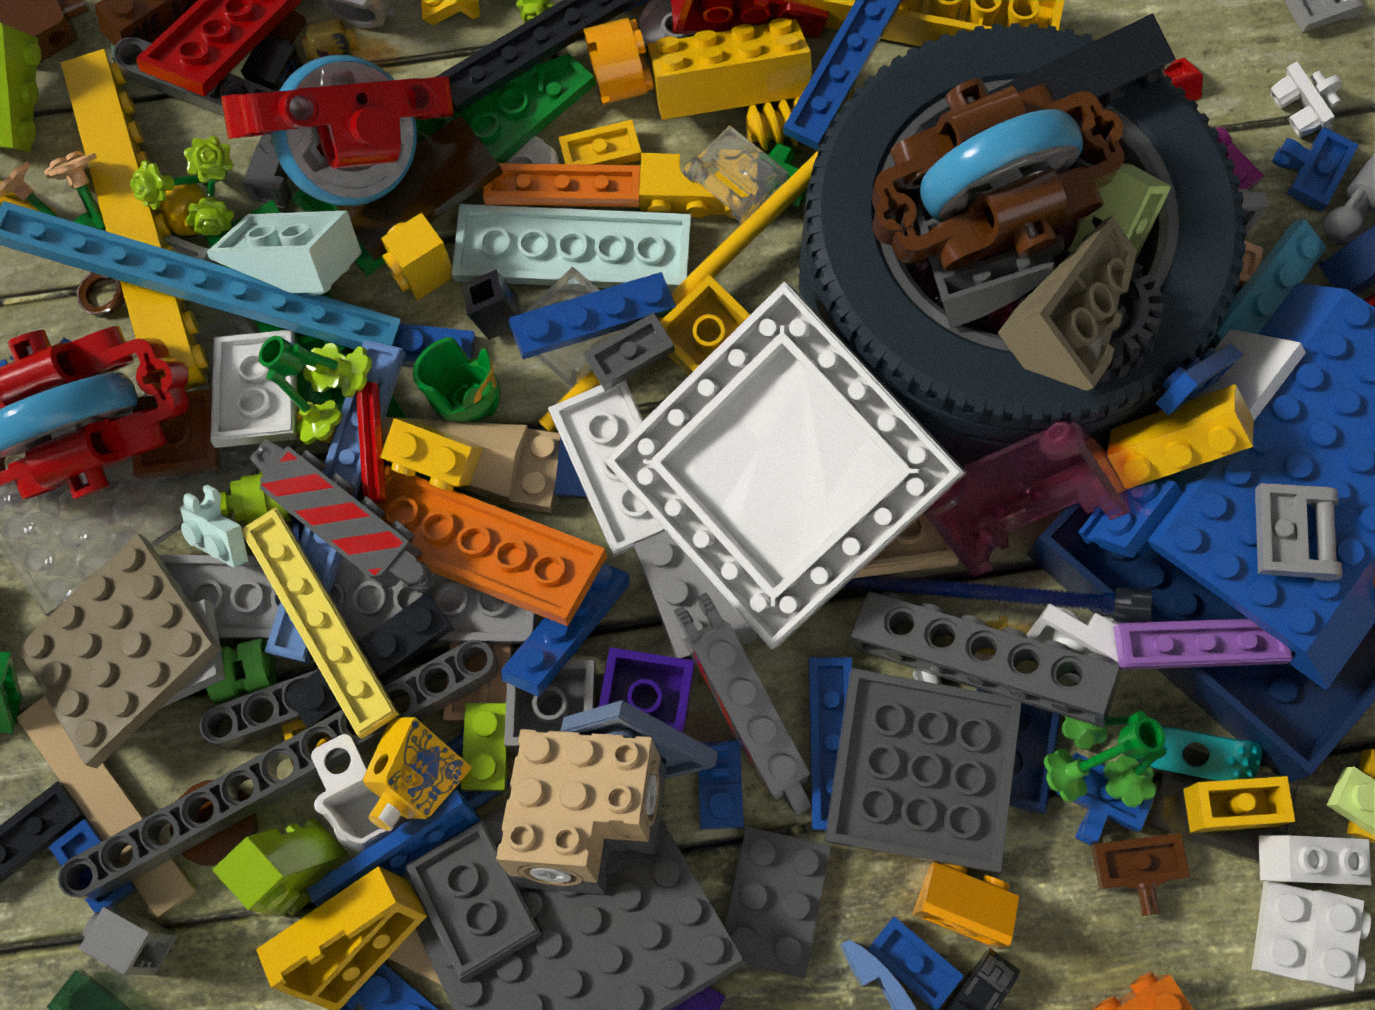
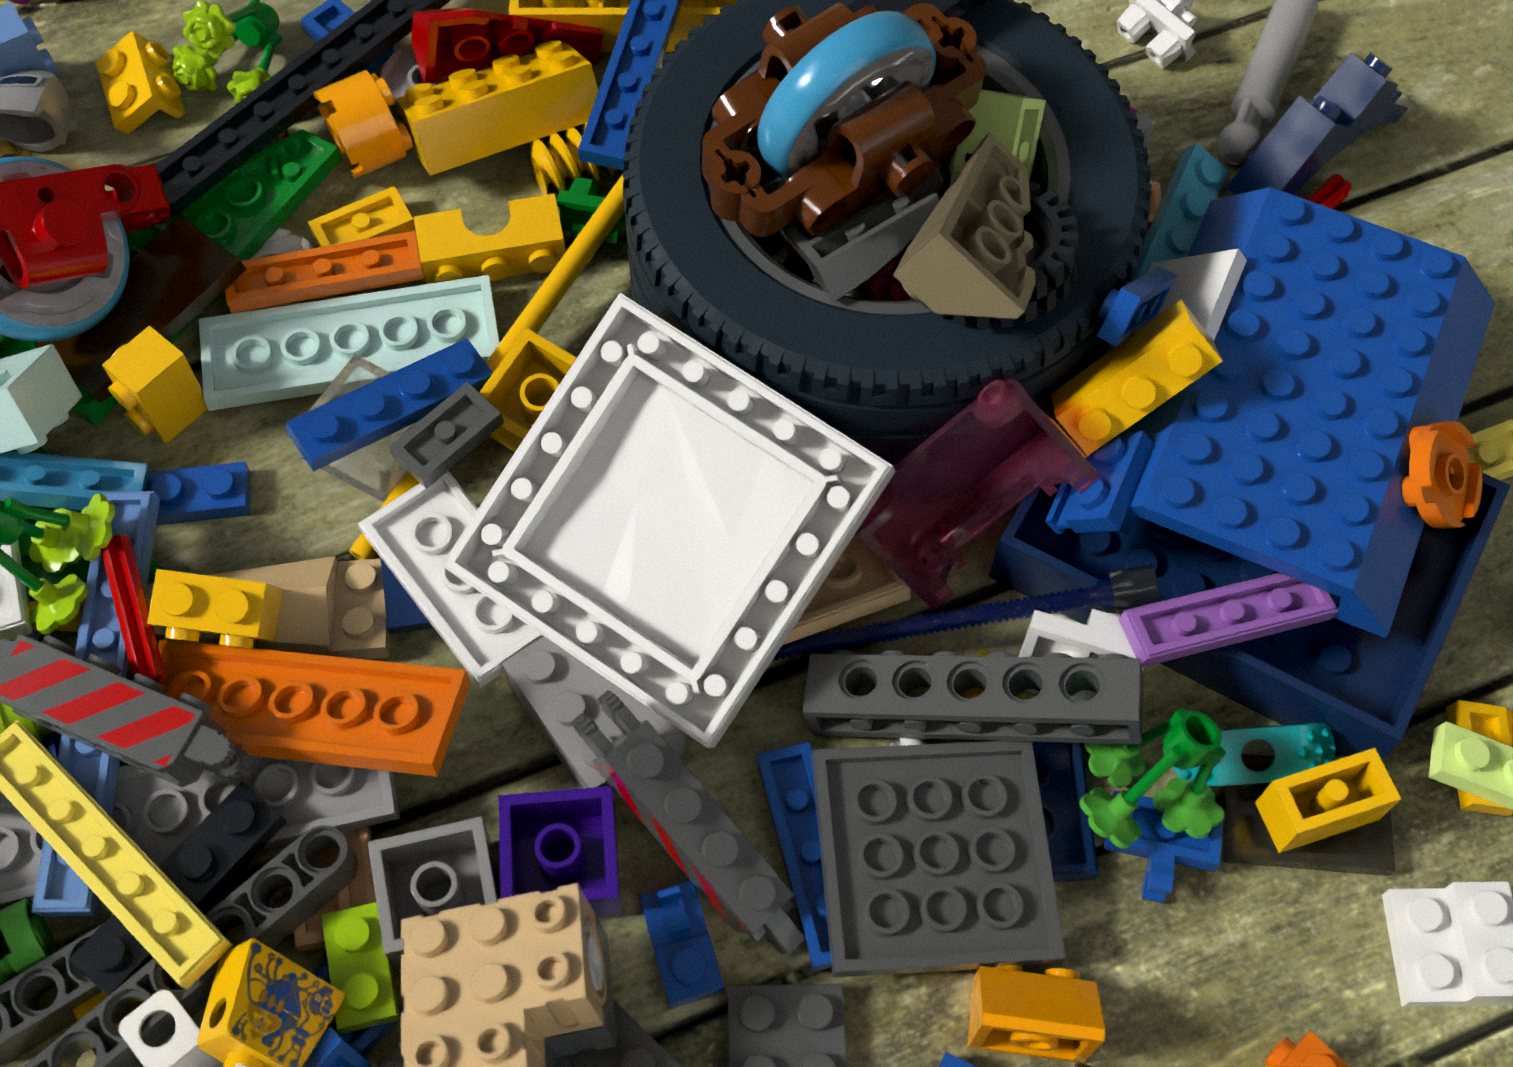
camera: 20 degrees left, 10 degrees down
green helmet [412,337,501,422] -> none
black brick [461,269,521,340] -> none
blue plate [501,563,630,697] -> none
sand blue tile [561,700,718,779] -> none
clear plate [682,125,788,223] -> none
reddish brown plate [1091,833,1190,916] -> none
light grey plate [1255,483,1342,581] -> none
white brick [1259,835,1371,885] -> none
blue plate [1272,127,1359,212] -> none

